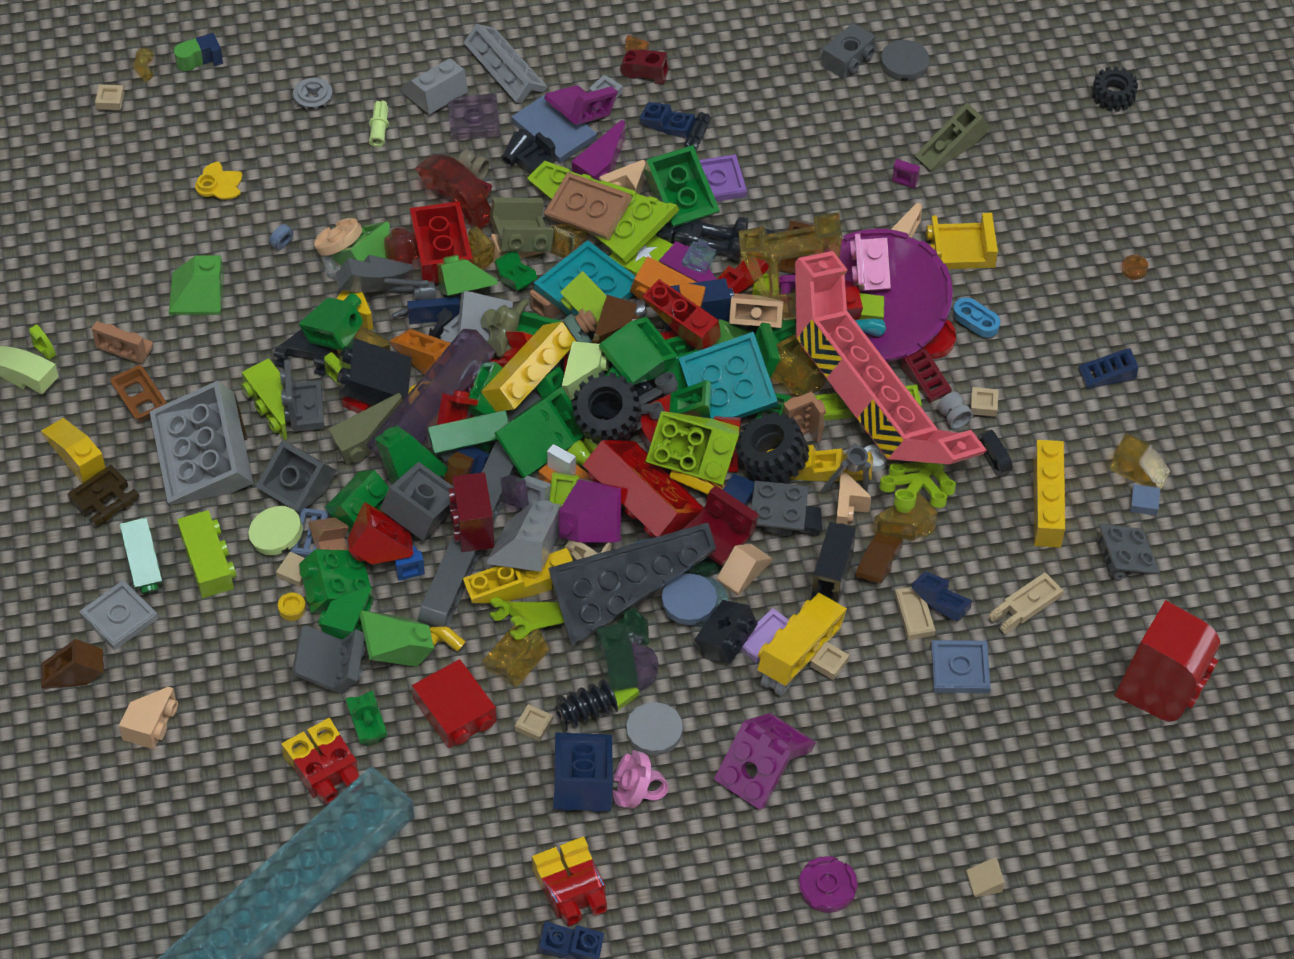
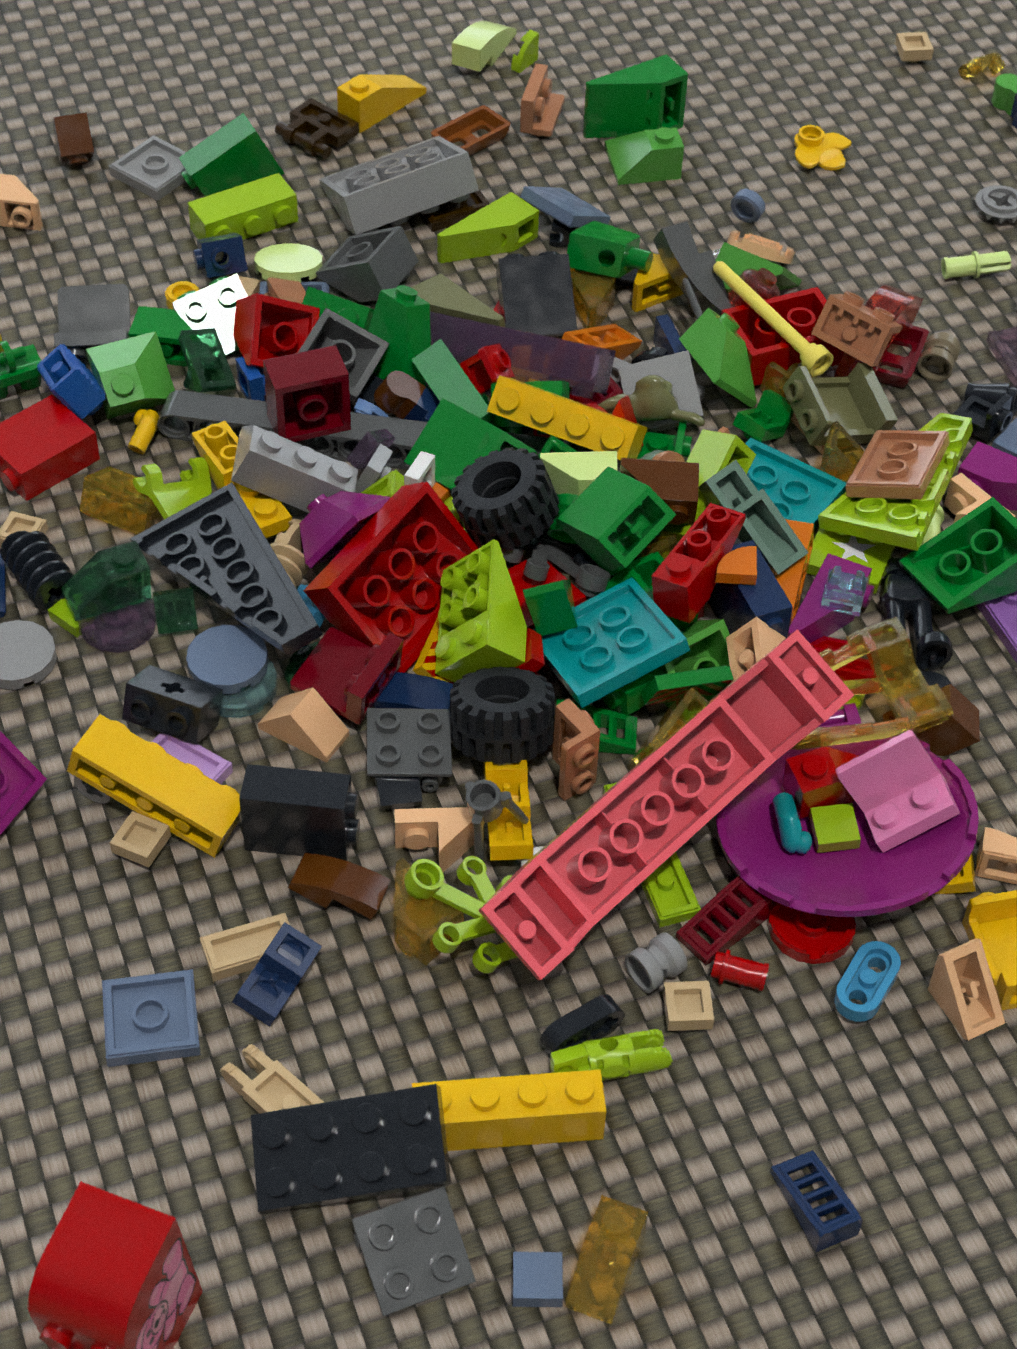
camera: 80 degrees right, 5 degrees down
dark grey bracket [280,359,325,432] -> none
none -> blue brick [36,344,105,419]
none -> clear green slope [178,328,236,393]
none -> dark blue brick [193,233,248,278]
none -> black plate [251,1084,451,1214]
none -> sand blue tile [520,186,611,228]
none -> lime hinge [550,1029,673,1081]
none -> green slope [583,54,688,138]
none -> sand green slope [698,460,809,576]
none -> red pin [710,949,769,992]
none -> light yellow piece [713,261,833,377]
none -> nougat bracket [811,291,903,367]
none -> light nougat slope [928,938,1005,1040]

